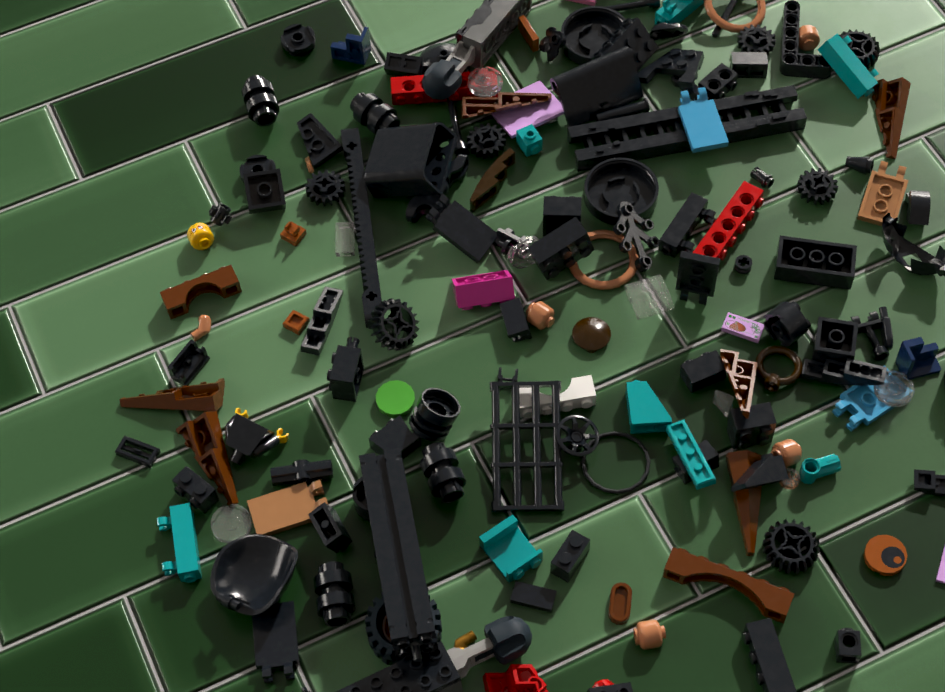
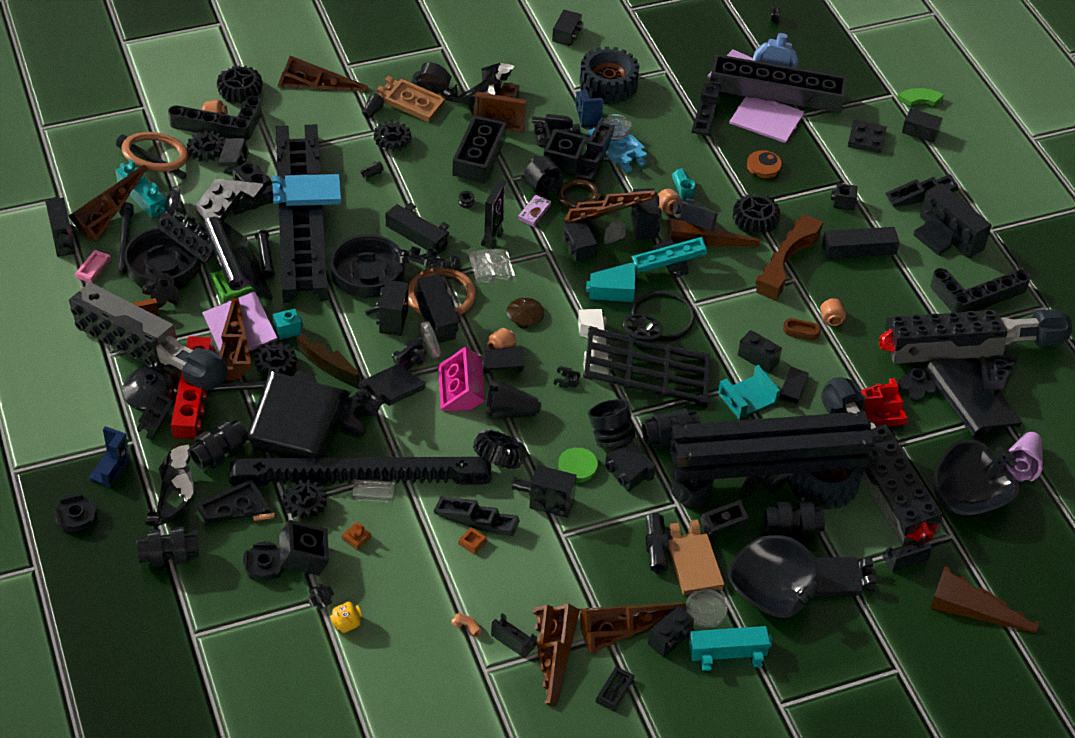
camera: 90 degrees left, 10 degrees down
reddish brown arch [160,265,242,319] -> none
black torso [225,408,289,465] -> none
clear tile [468,66,503,98] -> none
red brick [693,181,764,261] -> none
teal brick [818,33,879,99] -> none
none -> black animal [146,445,194,527]
none -> reddish brown piece [474,82,527,132]
none -> black cone [486,380,541,419]

